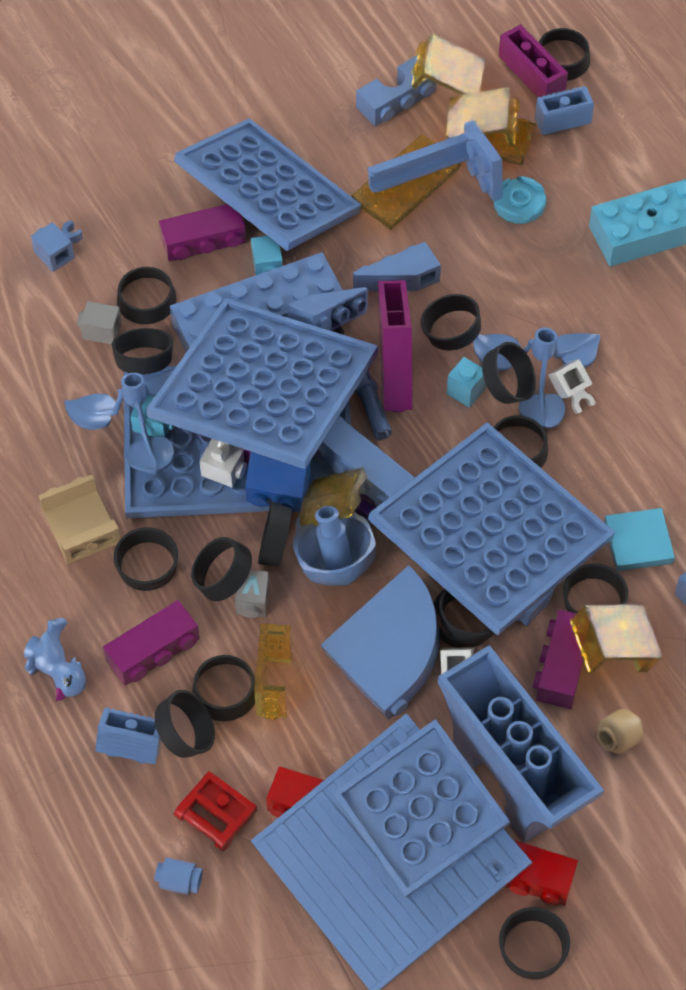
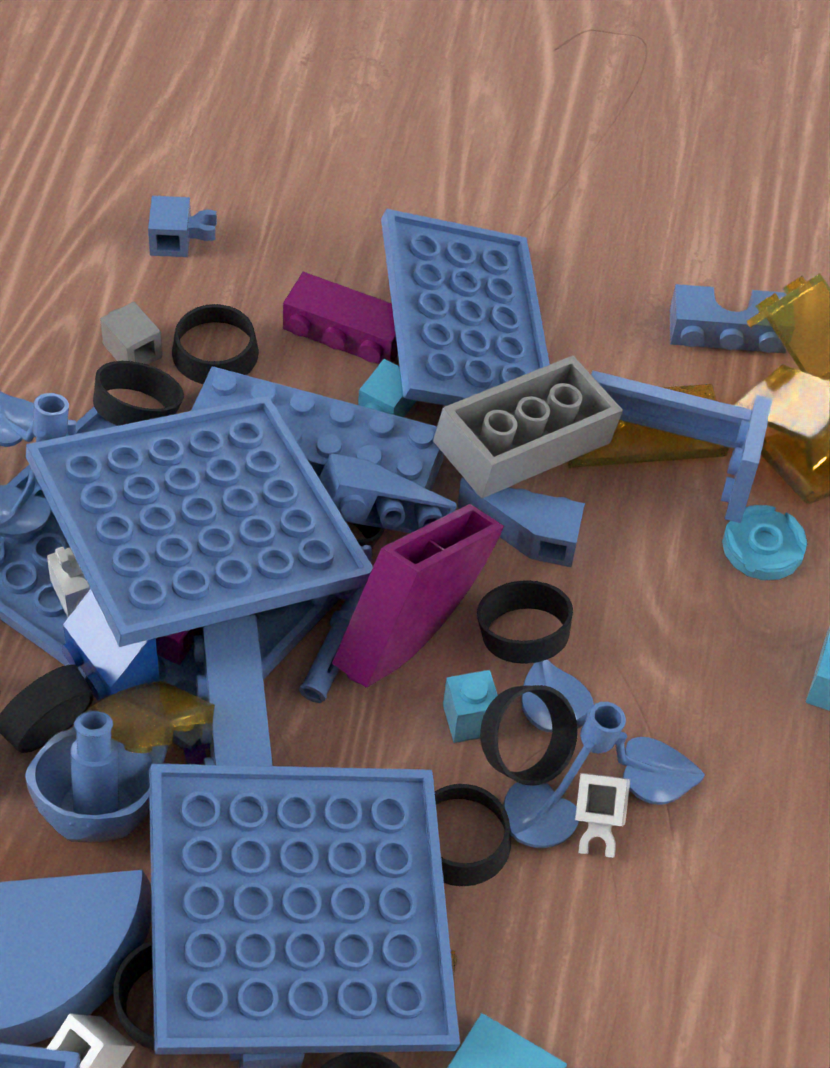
camera: 35 degrees right, 5 degrees down
none -> light grey brick [433,355,623,499]

